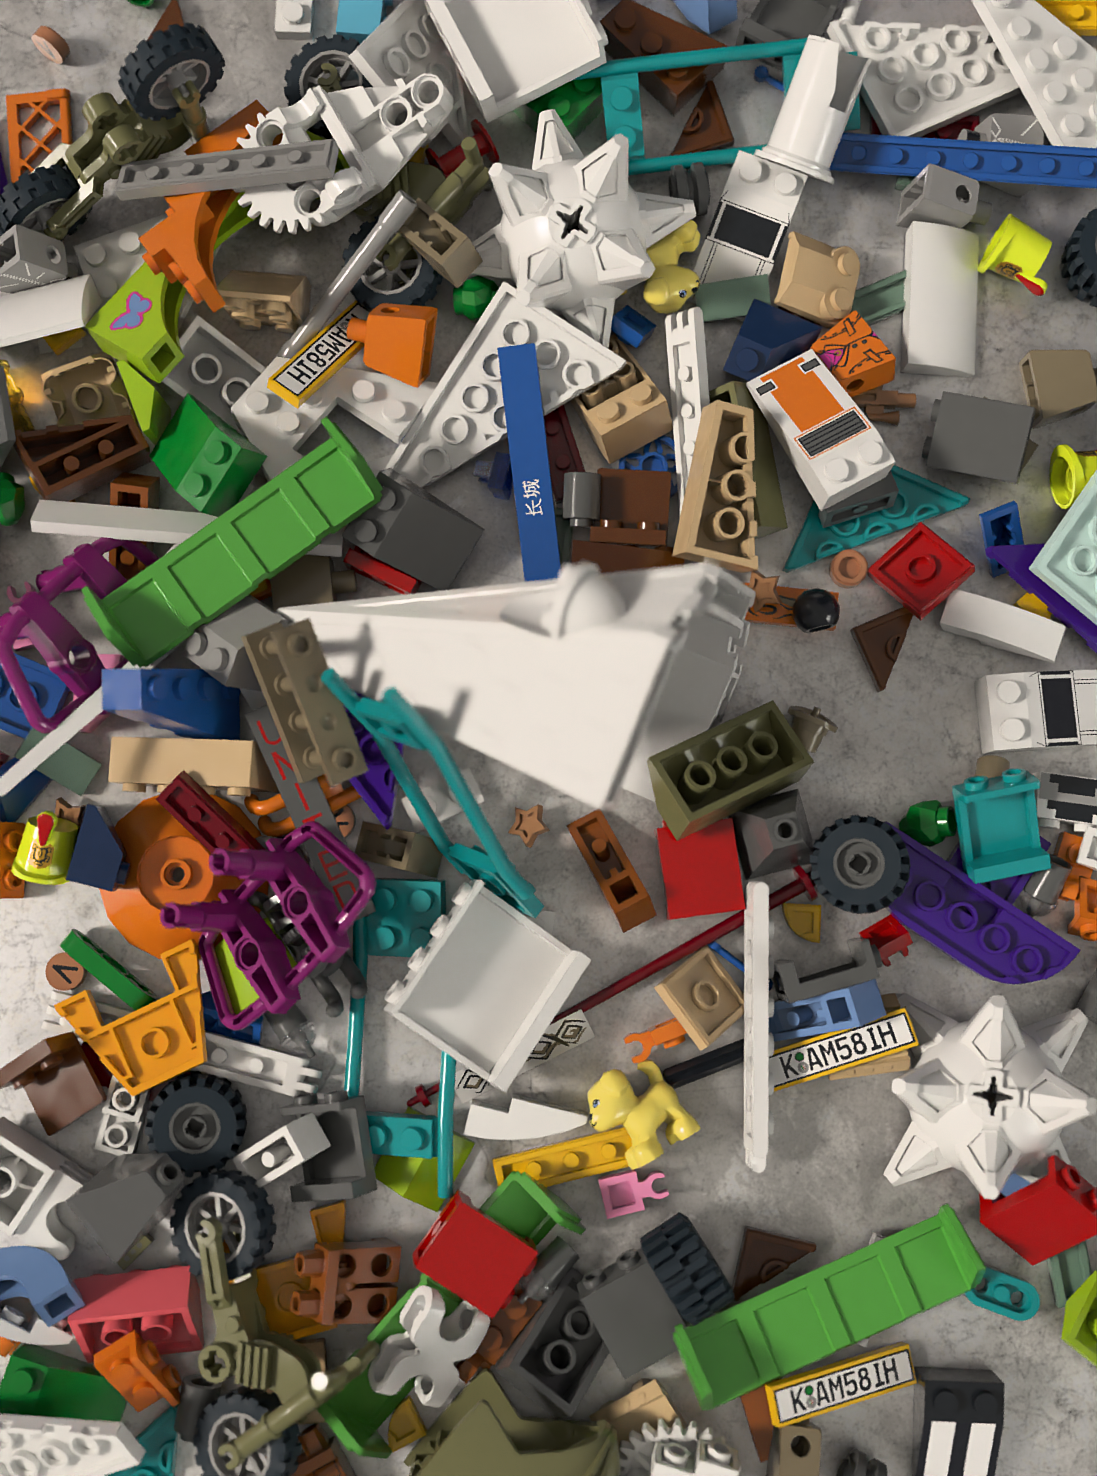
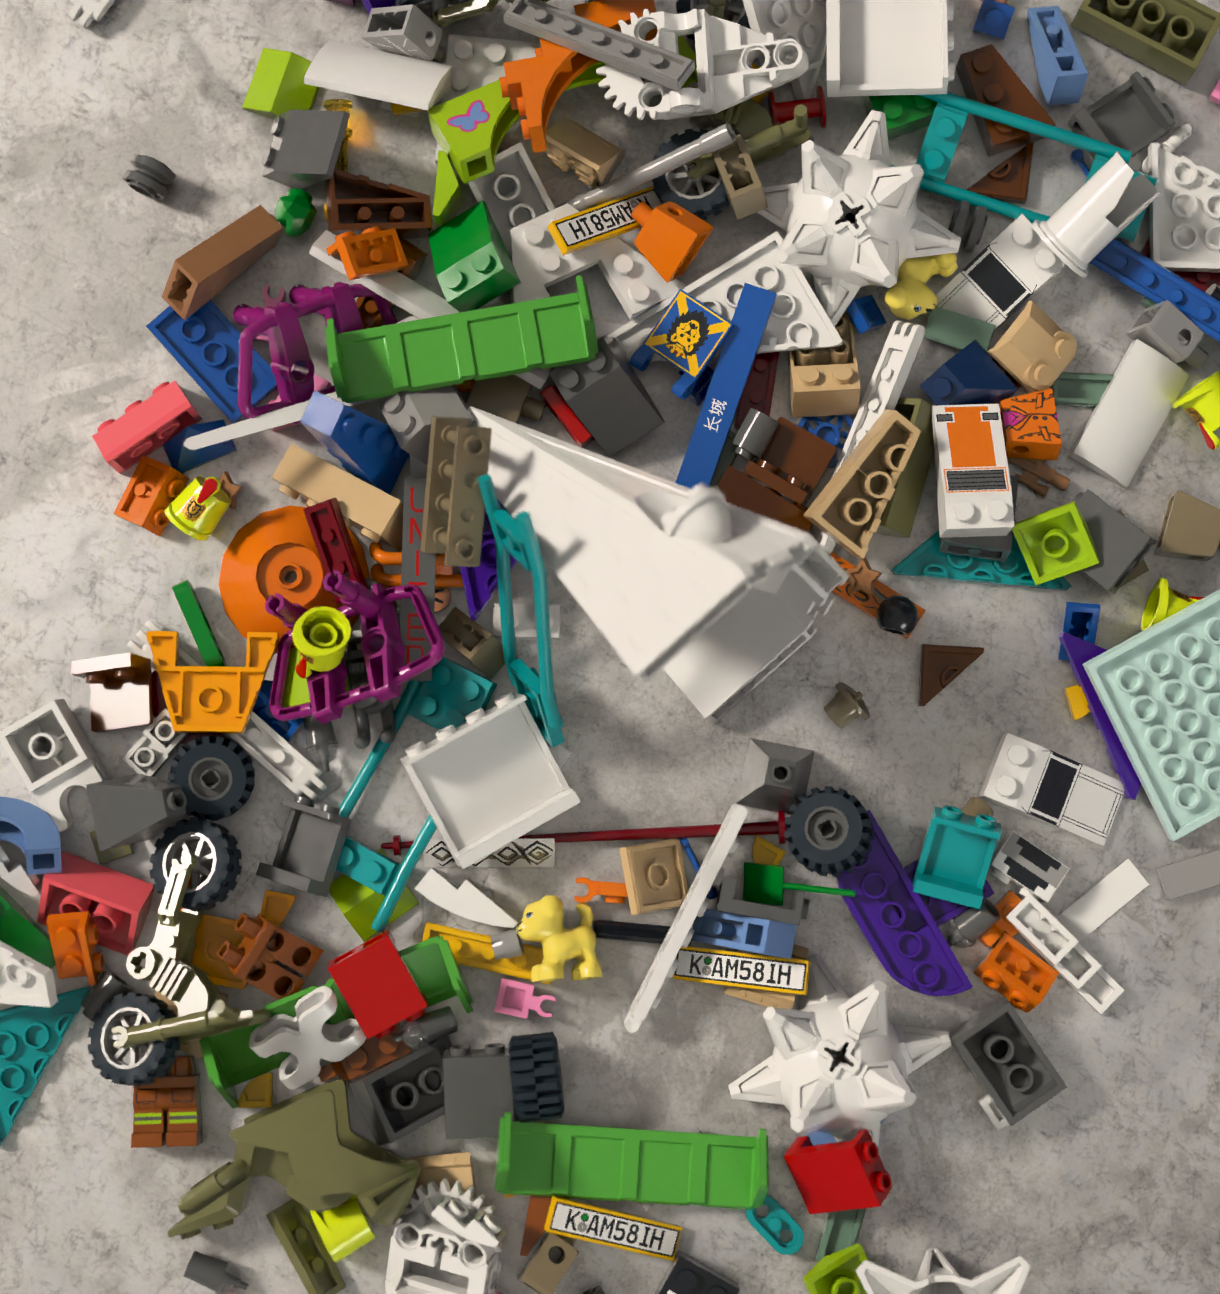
camera: 30 degrees right, 0 degrees up
sand green tile [14,727,102,796] -> none
tan slope [41,352,137,427] -> none
nougat tile [45,952,87,991] -> none
dark blue slope [66,804,131,892] -> none
white brick [232,1113,331,1188] -> none
green rock [453,275,499,323] -> none
medium nougat piece [508,804,550,848] -> none
dark orange slope [567,808,657,933] -> none
olive slope [647,700,814,841] -> none
red panel [654,818,746,920] -> none
reddish brown tile [732,1226,817,1301] -> none
nougat tile [829,549,868,588] -> none
red tile [859,914,913,967] -> none
red tile [867,522,975,621] -> none
green rock [898,800,957,847] -> none
white slope [940,589,1066,663] -> none
none -> neon yellow hat [292,606,351,679]
none -> orange bracket [326,226,408,280]
none -> light grey hose [491,929,524,959]
none -> flag [629,289,735,400]
none -> green piece [743,862,856,906]
none -> lime slope [1012,501,1100,585]

